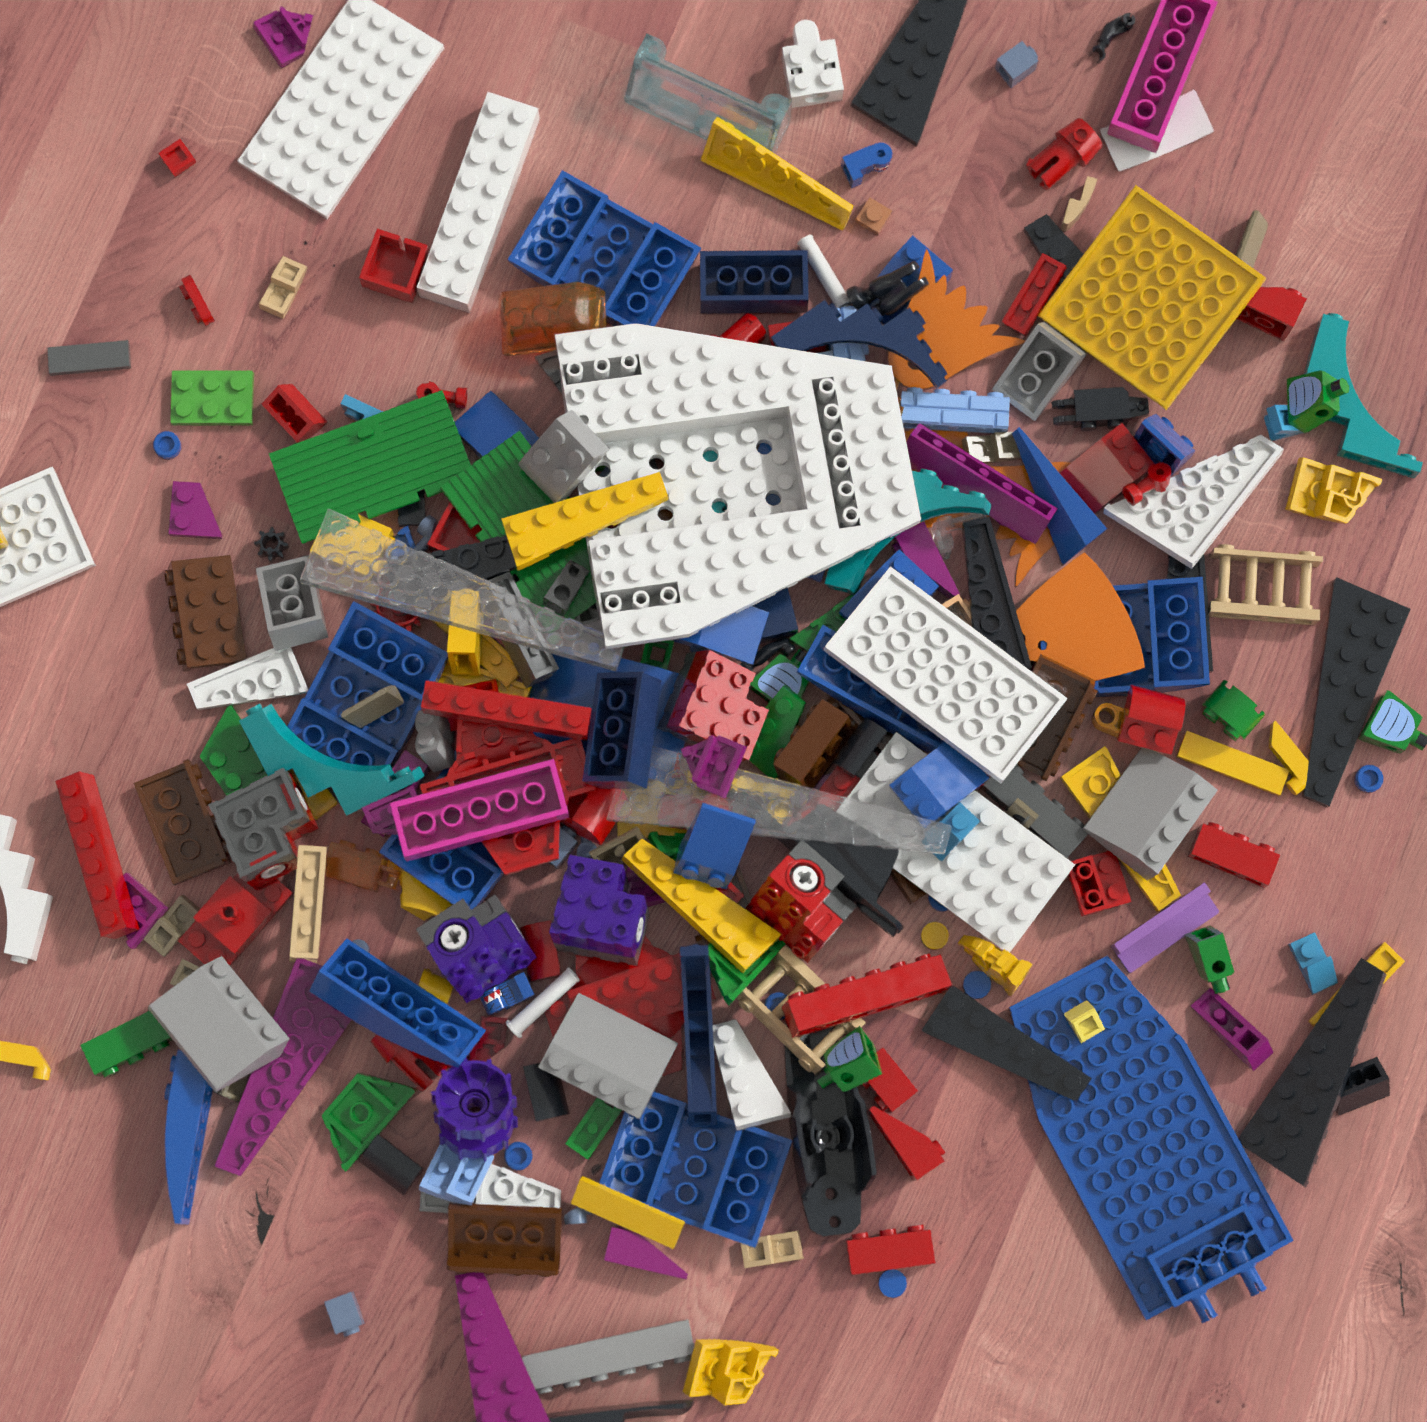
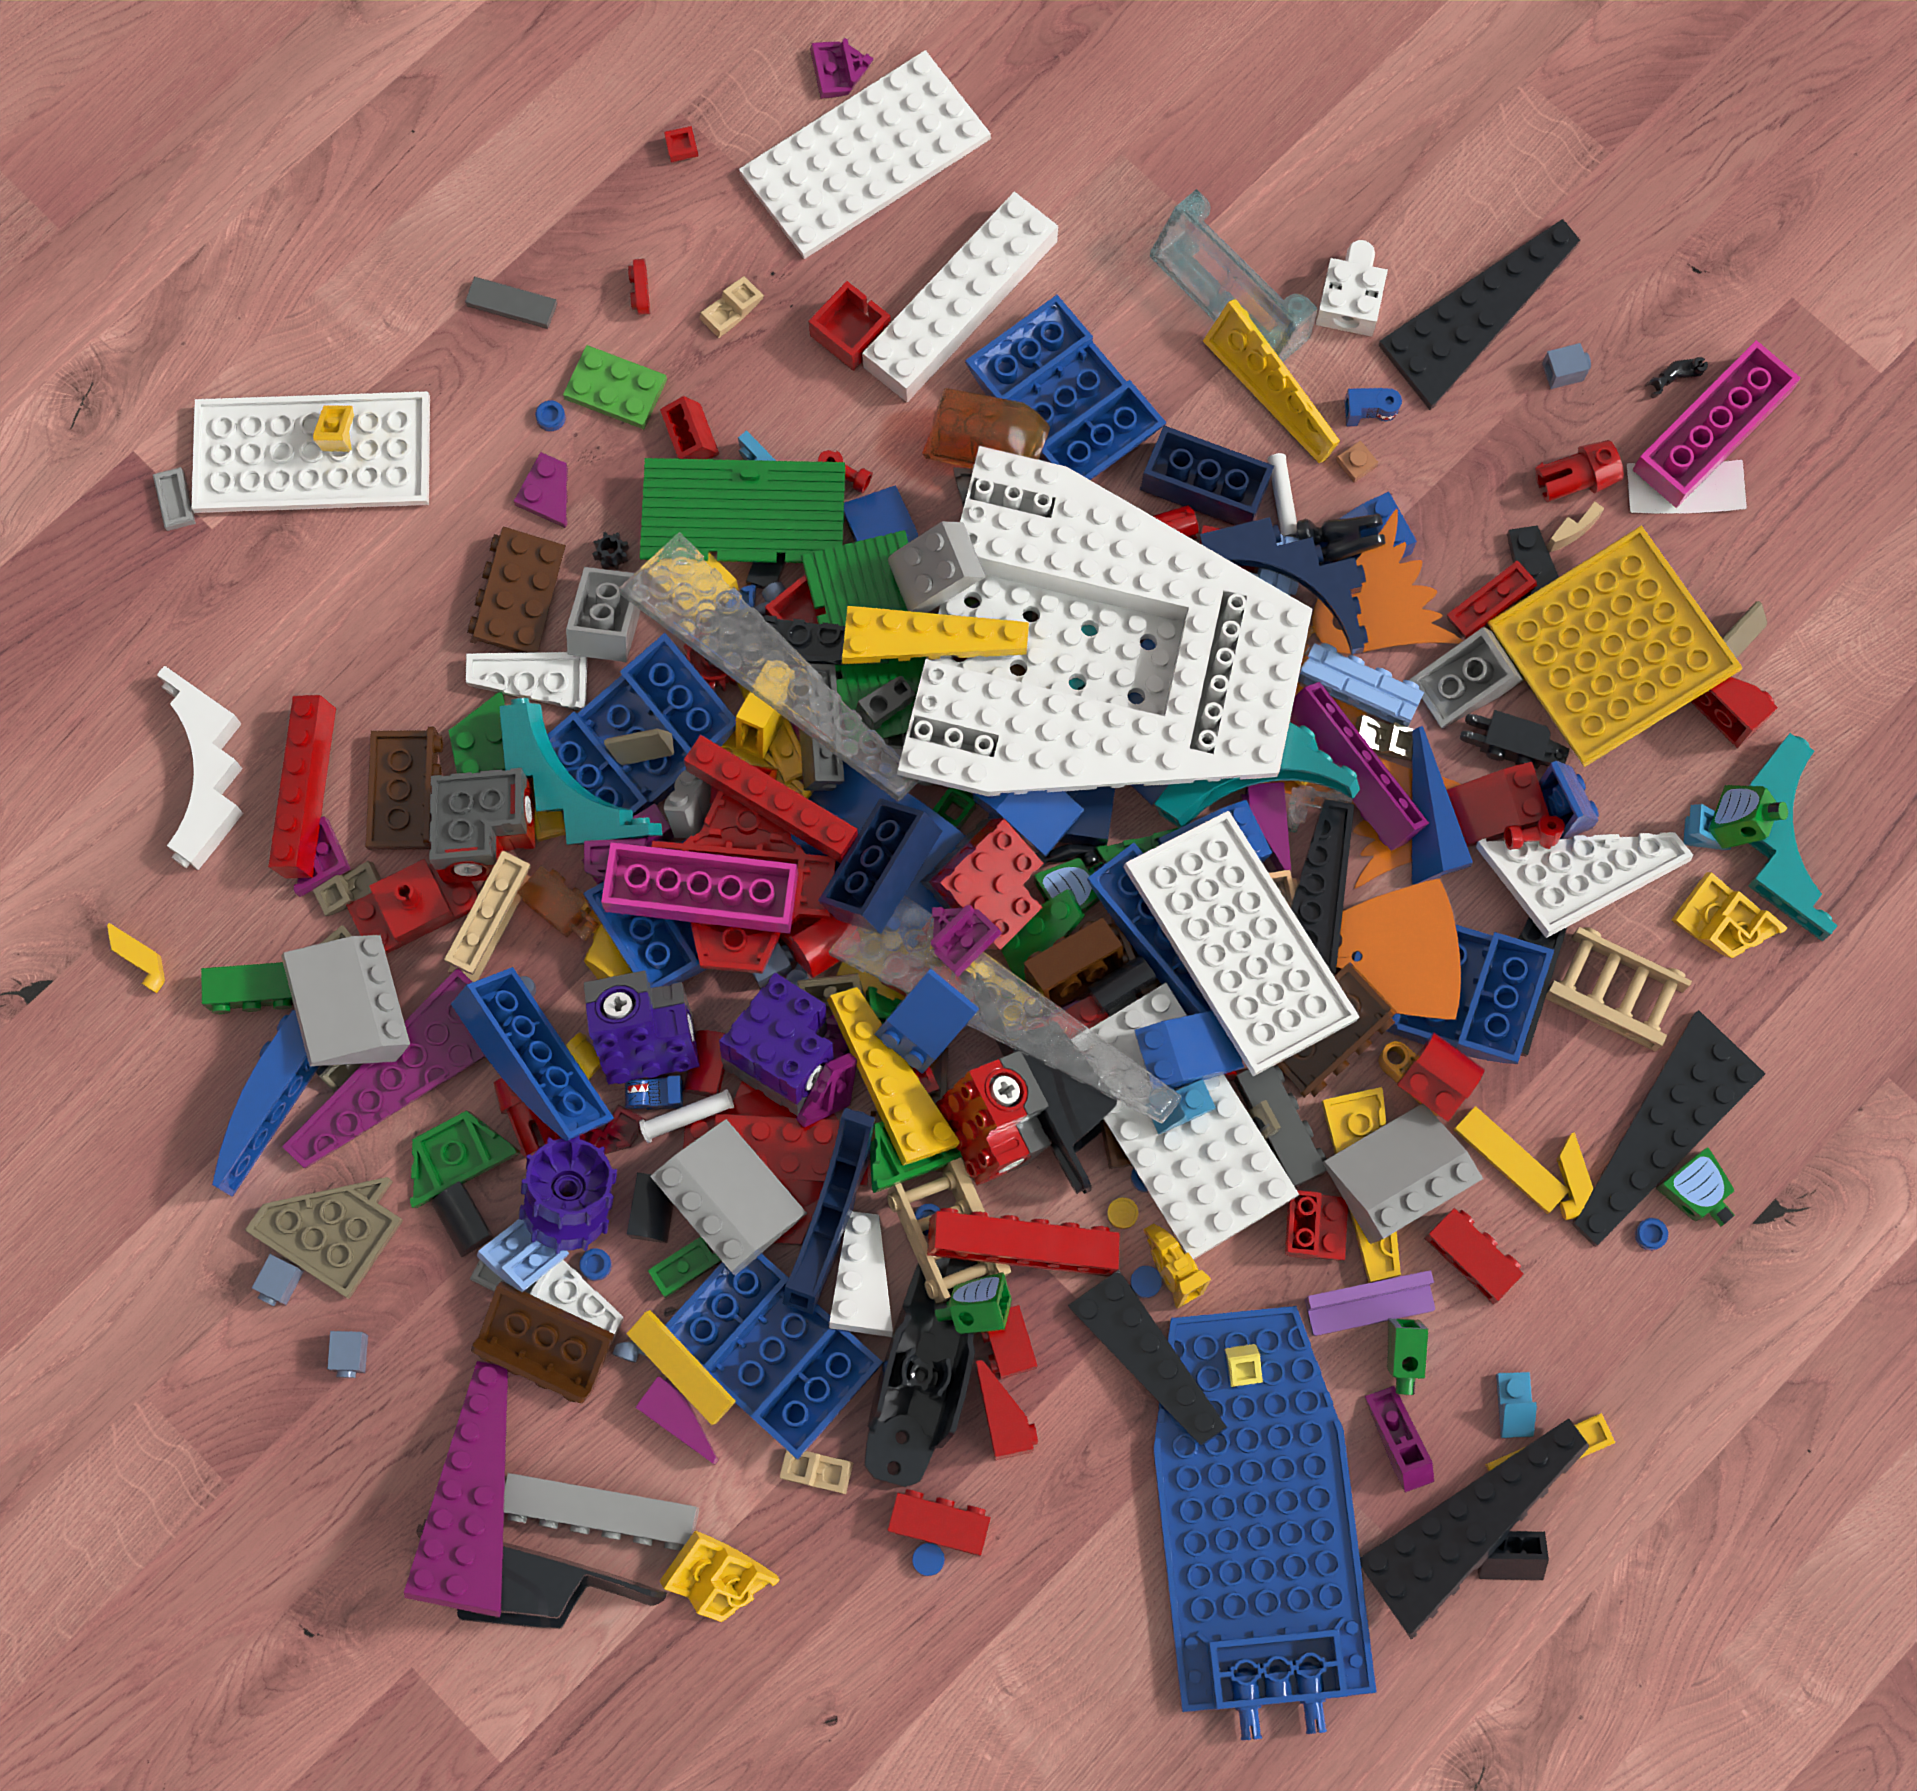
camera: 25 degrees right, 5 degrees down
green brick [1202,679,1265,742] -> none
none -> dark tan wing [245,1177,403,1299]
none -> sand blue brick [252,1254,304,1306]
none -> magenta wing [797,1053,857,1127]

